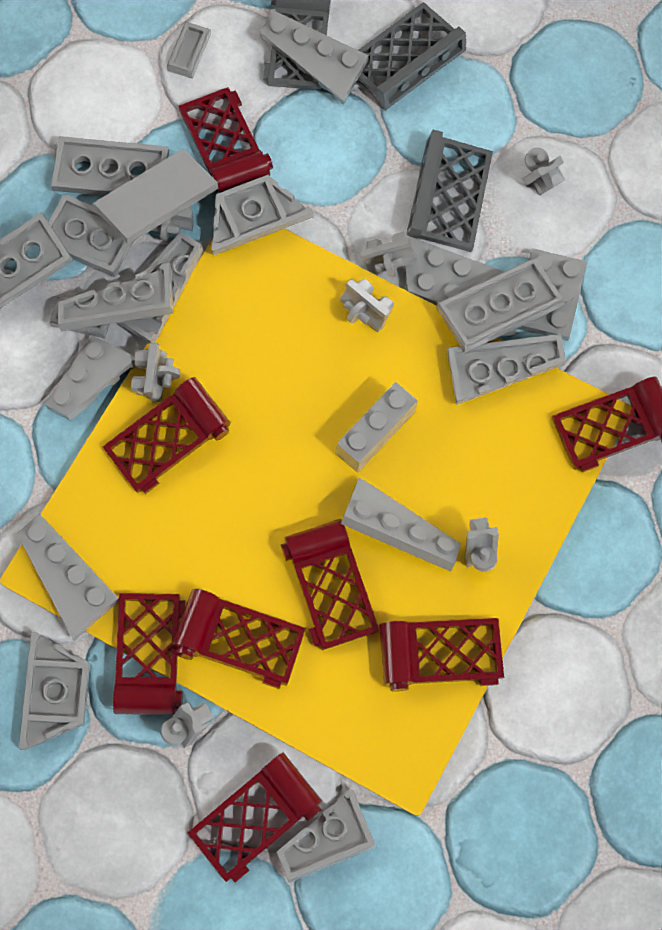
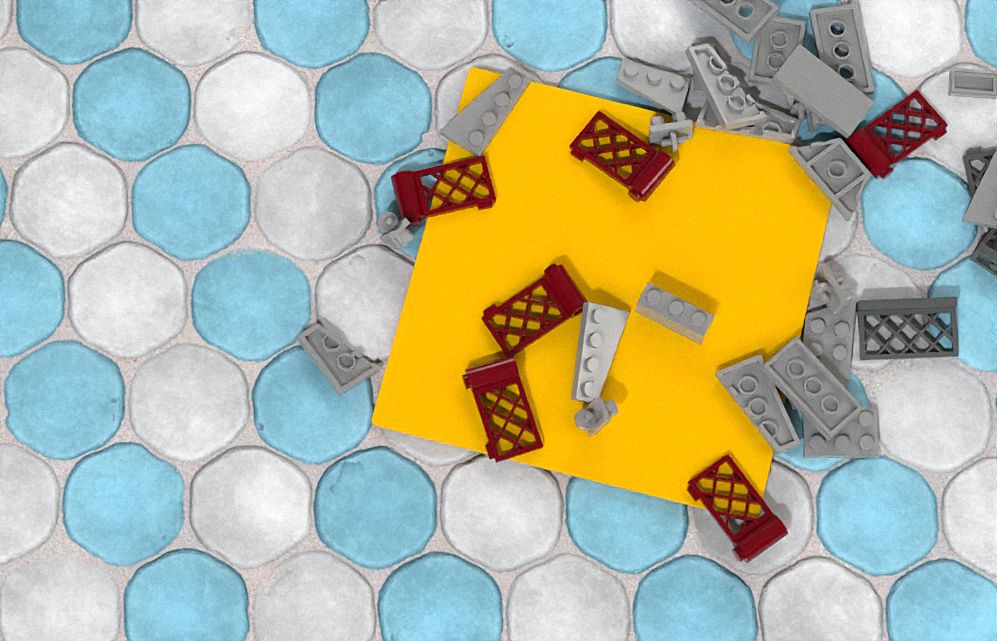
camera: 75 degrees right, 0 degrees up
light grey wing [19,632,90,750] -> none
dark red piece [172,589,306,689] -> none
dark red piece [187,752,323,883] -> none
light grey hips [340,279,394,332] -> none
light grey hips [523,147,565,195] -> none

